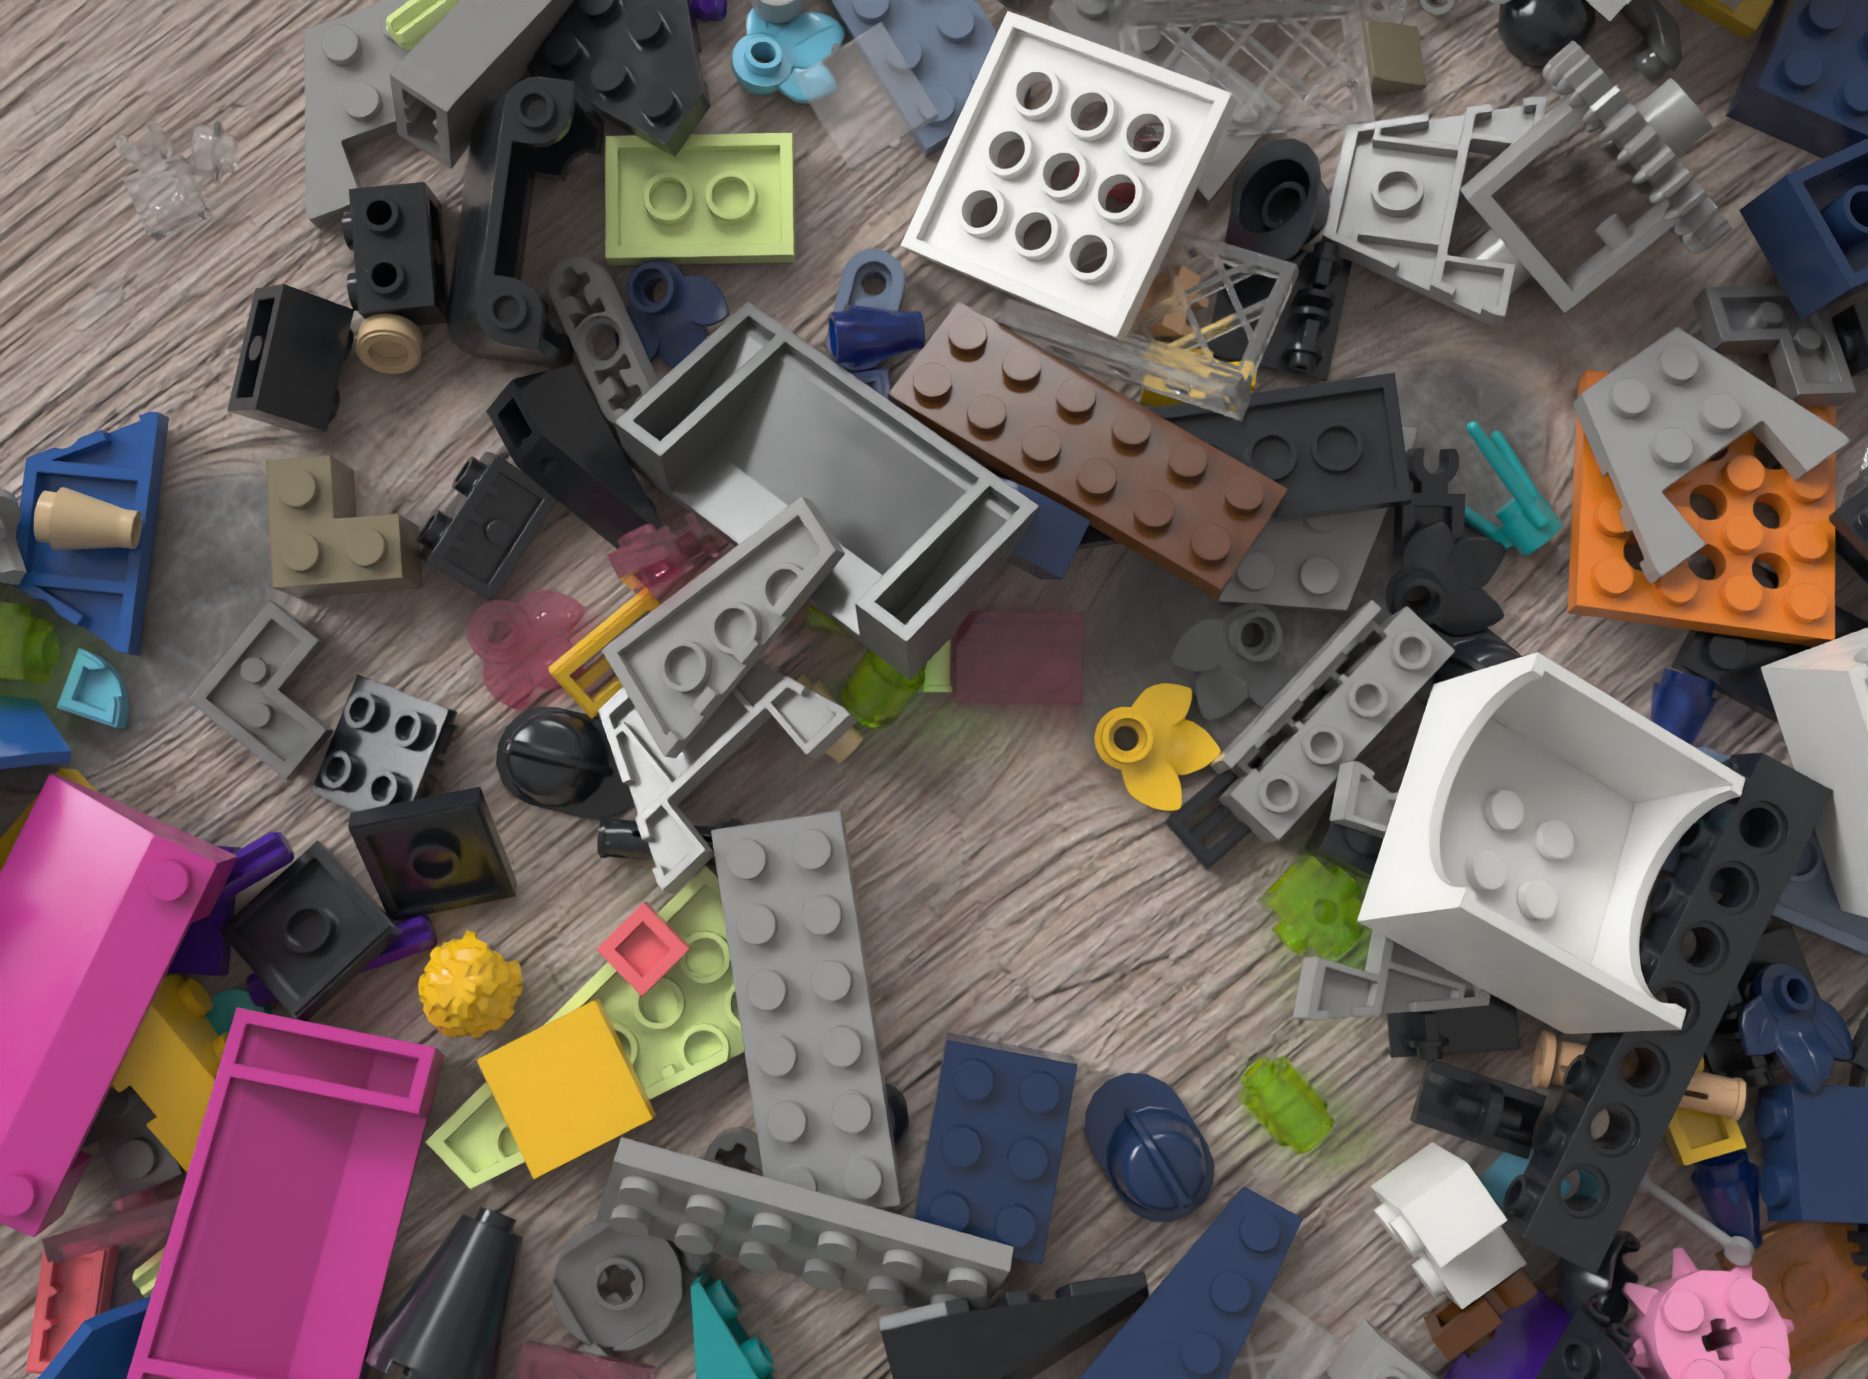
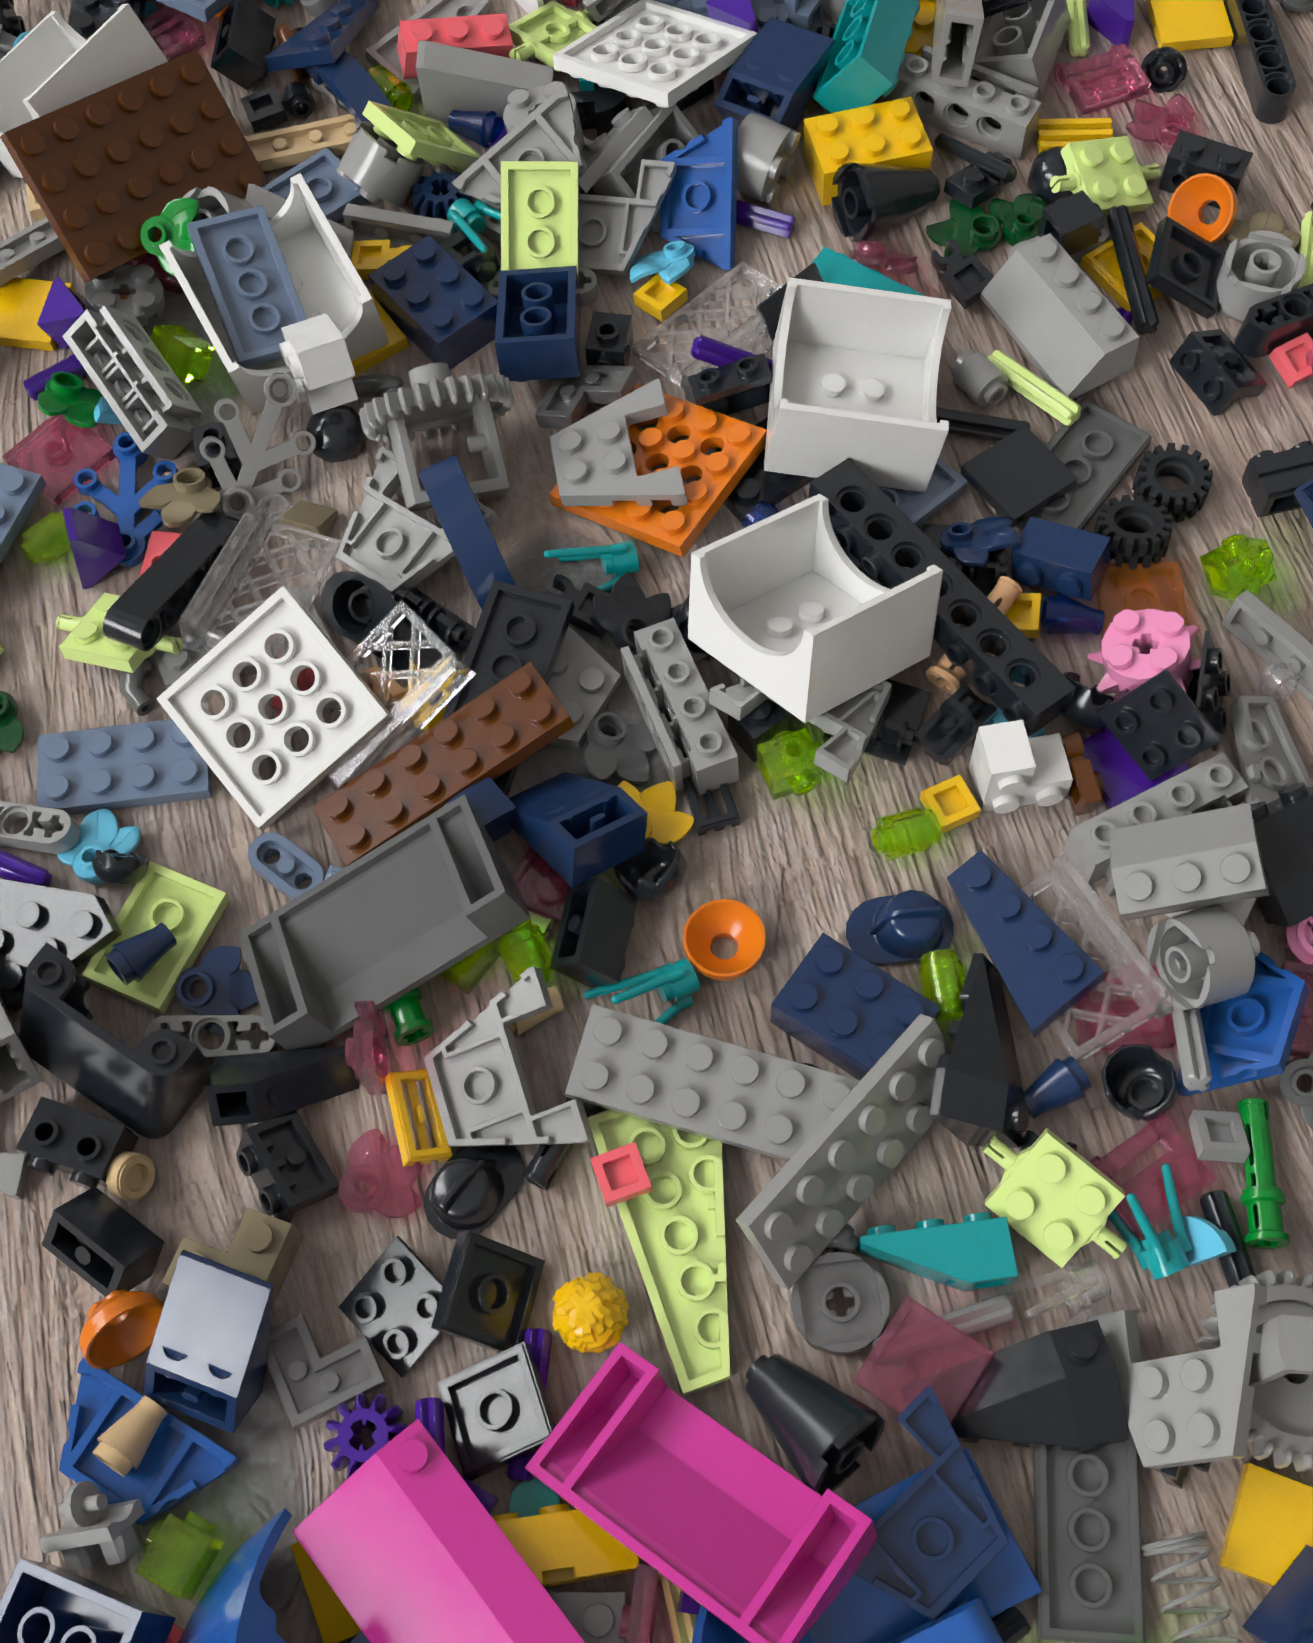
camera: 60 degrees left, 20 degrees down
medium azure tile [57,648,129,729] -> none
yellow tile [477,998,656,1179] -> none
light grey wing [602,496,846,758] -> none
clear piece [794,22,939,172] -> none
clear blue cone [828,304,925,369] -> none
light grey hinge [1636,1170,1755,1266] -> none
none -> orange piece [79,1289,164,1369]
none -> black plate [91,849,149,884]
none -> dark blue cone [105,922,177,985]
none -> slope [144,1250,274,1433]
none -> dark purple gear [323,1393,409,1479]
none -> dark blue slope [418,455,517,610]
none -> dark blue slope [509,772,648,887]
none -> black brick [550,878,638,988]
none -> teal plant [584,958,701,1025]
none -> black hair [614,837,687,901]
none -> orange piece [683,899,766,981]
none -> clear neon green brick [918,949,966,1021]
none -> yellow plate [920,774,981,834]

